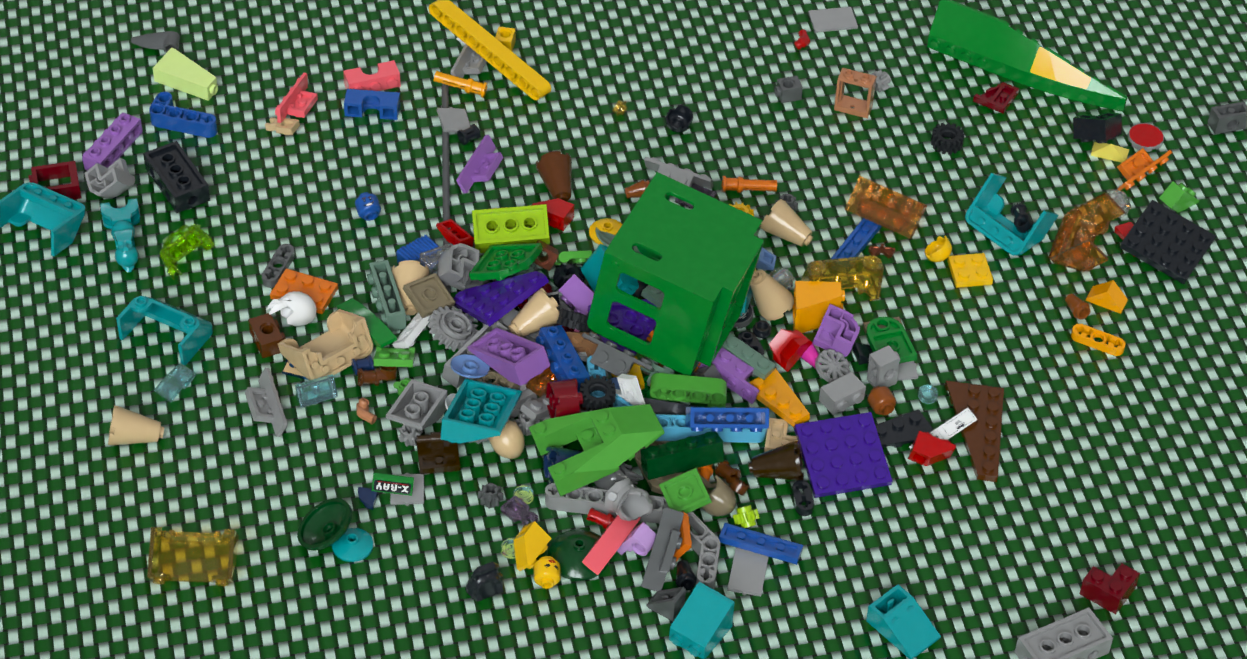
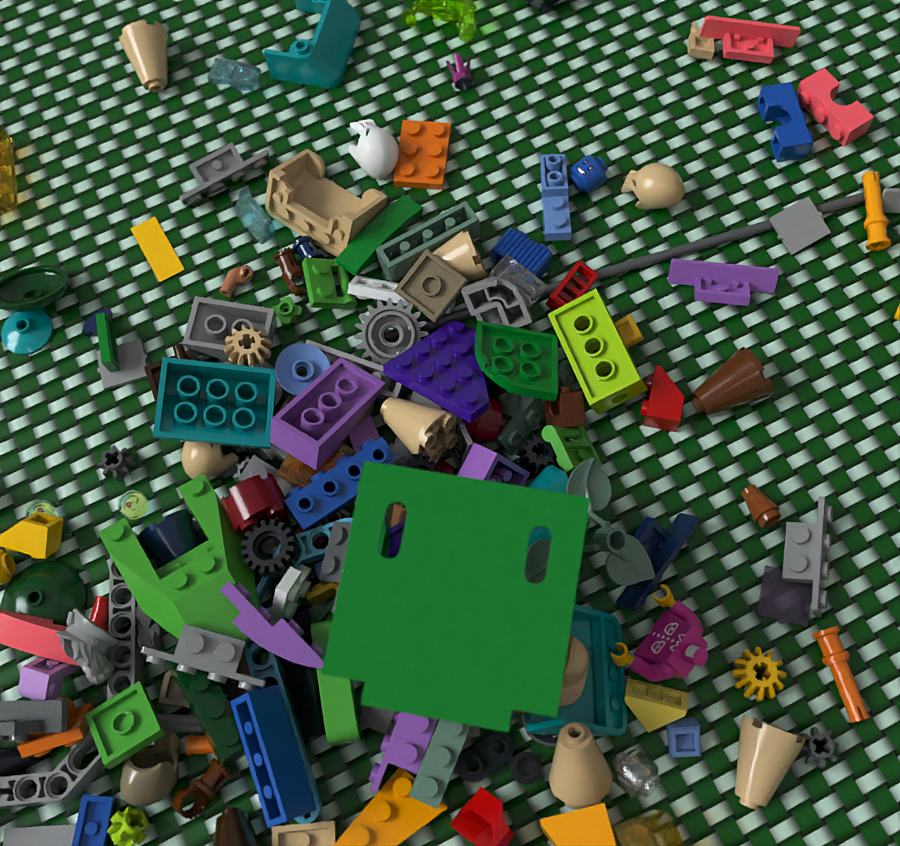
camera: 85 degrees right, 20 degrees up
reddish brown brick [248,313,286,358] -> none
dark grey beam [262,244,295,288] -> none
black bush [457,124,481,145] -> none
clear purple plate [501,495,538,527] -> none
yellow dish [589,218,623,245] -> none
none -> yellow sticker [130,217,185,282]
none -> light grey bracket [141,624,266,691]
none -> medium lavender slope [220,581,325,669]
none -> tan gear [224,324,272,367]
none -> flat silver piece [446,53,473,90]
none -> medium blue slope [540,154,571,241]
none -> tan helmet [621,163,685,210]

